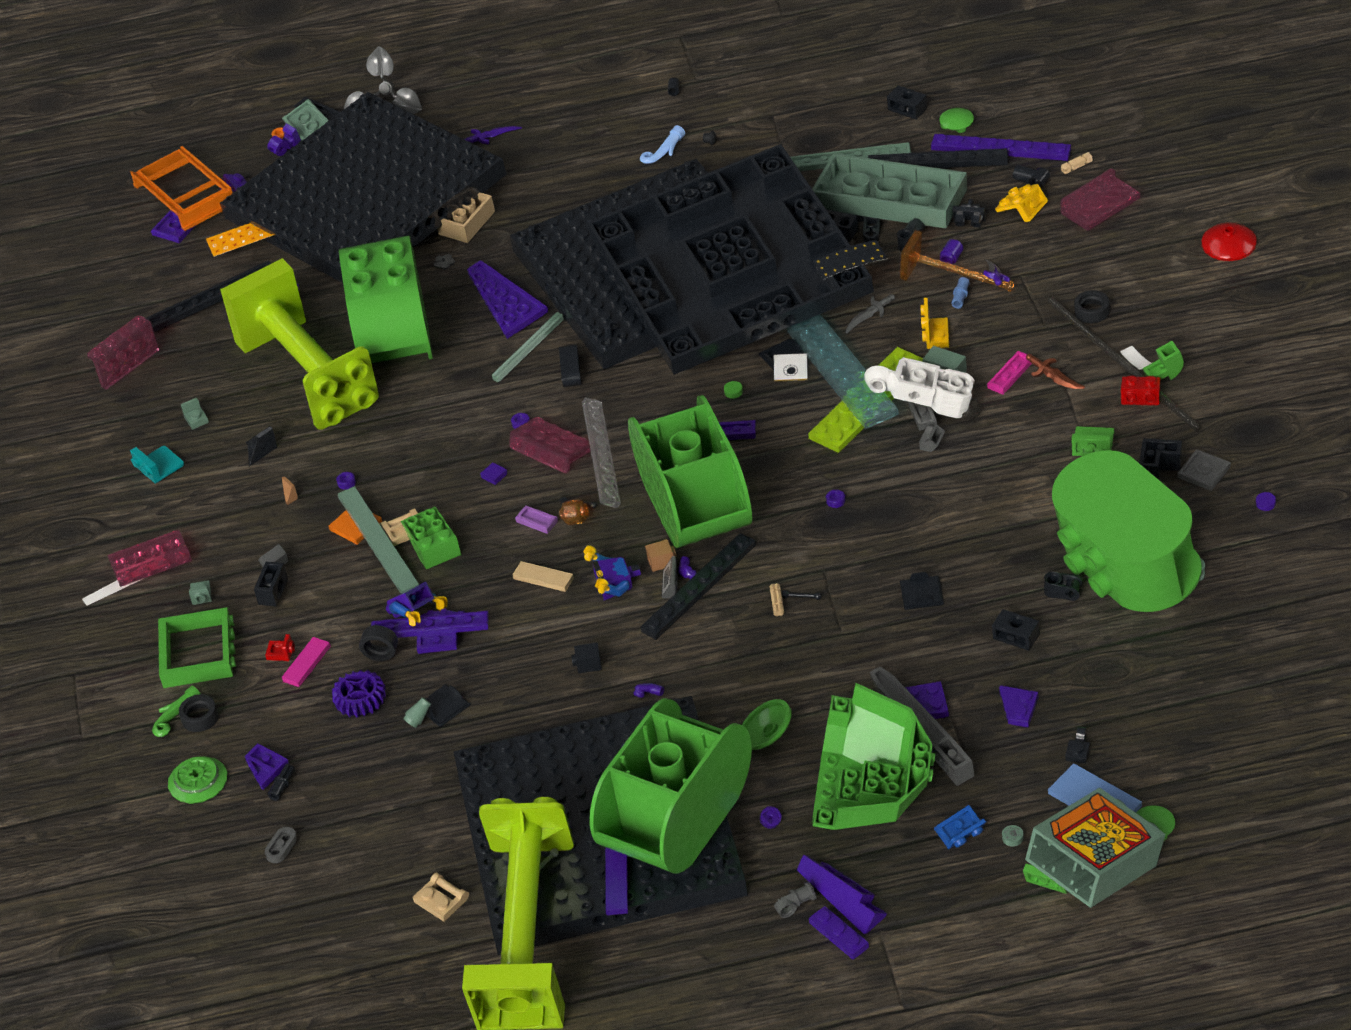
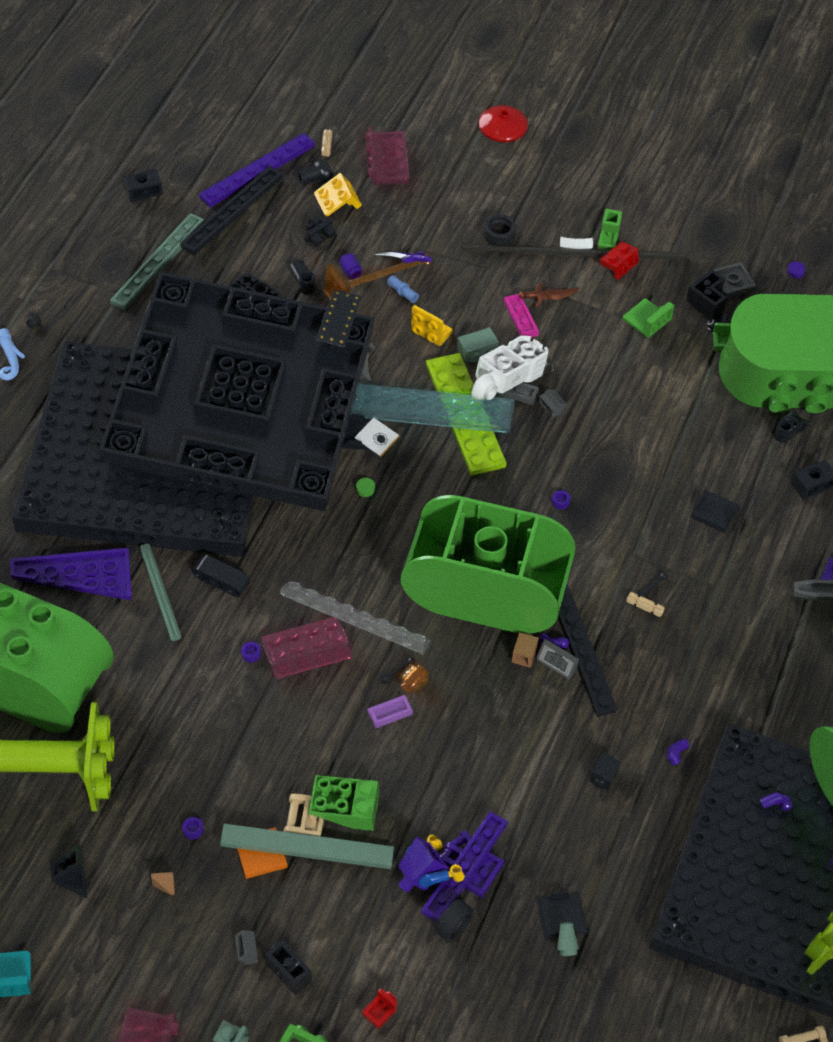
camera: 65 degrees left, 10 degrees up
dark pink tile [282,637,331,687] -> none
dark purple gear [332,669,386,718] -> none
dark purple tile [480,462,507,485] -> none
tan tile [513,561,574,592] -> none
torso [583,545,641,600] -> none
dark purple plate [719,420,756,440] -> none
bright green dish [742,699,791,750] -> none
sand green tile [812,153,967,228] -> none
bright green dish [940,108,974,133] -> none

